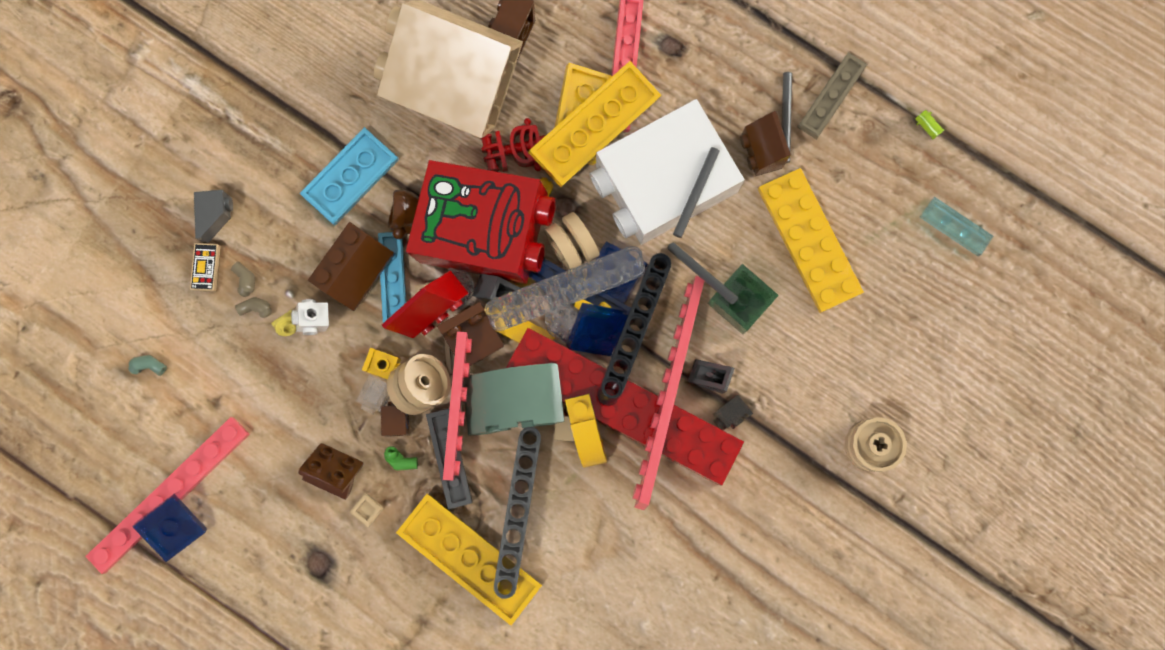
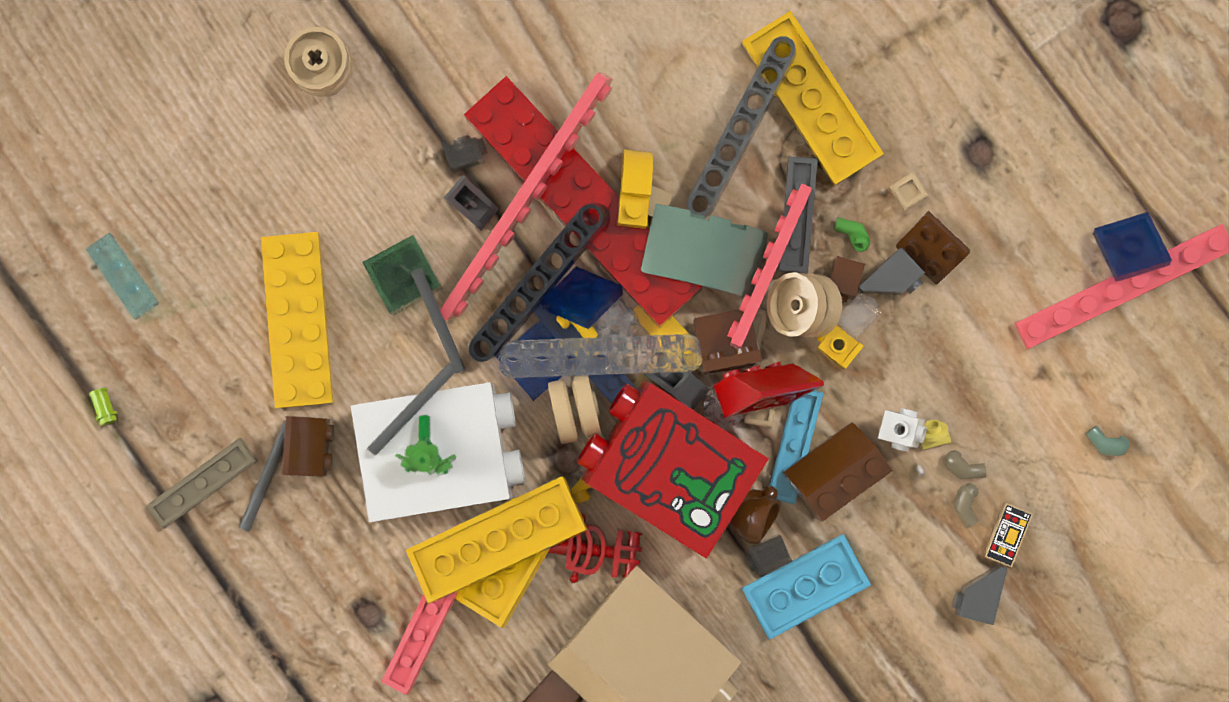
camera: 150 degrees left, 5 degrees up
none -> bright green plant [395,415,456,476]
none -> clear smoke brick [745,534,793,576]
none -> dark grey slope [858,248,925,295]

